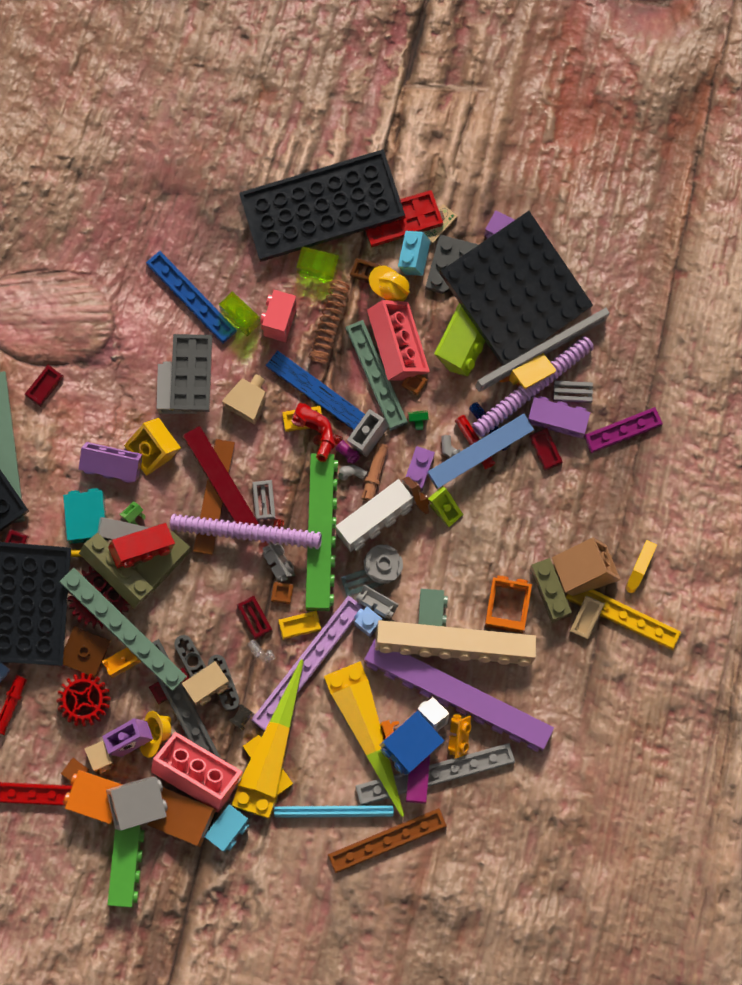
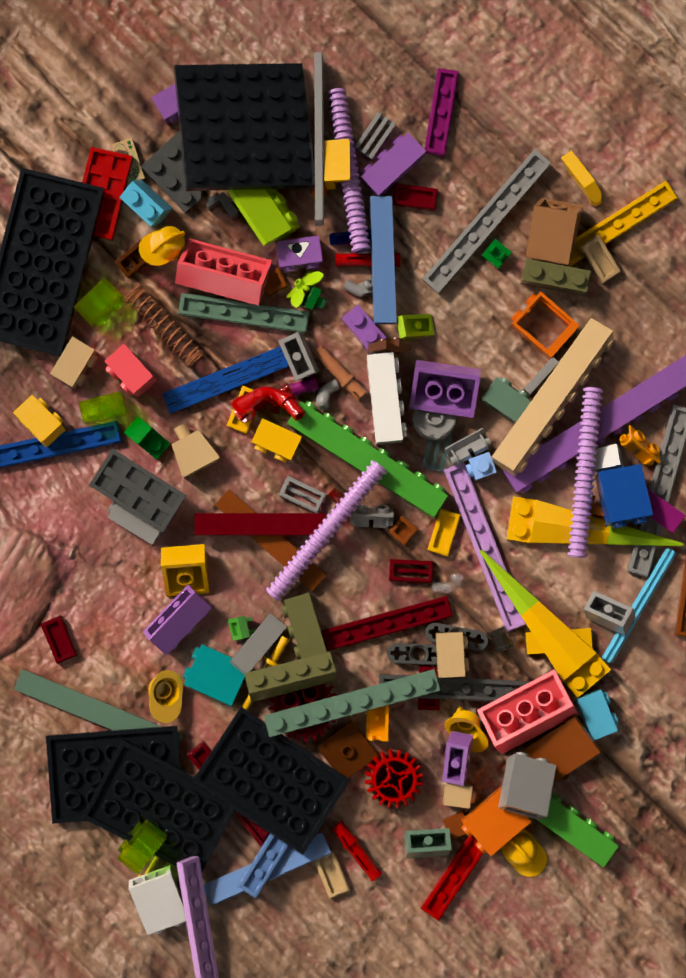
camera: 55 degrees left, 10 degrees up
red brick [108,523,175,568] -> none
none -> yellow brick [13,395,65,448]
none -> tan brick [50,337,98,389]
none -> green slope [124,416,171,460]
none -> yellow piece [148,670,183,723]
none -> dark grey bracket [206,192,240,221]
none -> yellow brick [252,418,302,463]
none -> medium lavender brick [276,236,323,273]
none -> lime piece [286,270,324,308]
none -> dark red tile [321,596,453,651]
none -> sand green brick [403,828,452,859]
none -> medium lavender slope [409,360,481,418]
none -> light grey plate [422,149,551,294]
none -> green tile [481,239,512,270]
none -> yellow piece [501,829,547,877]
none -> light grey tile [523,357,559,395]
none -> lavender piece [567,387,603,558]
none -> light grey brick [584,591,635,636]

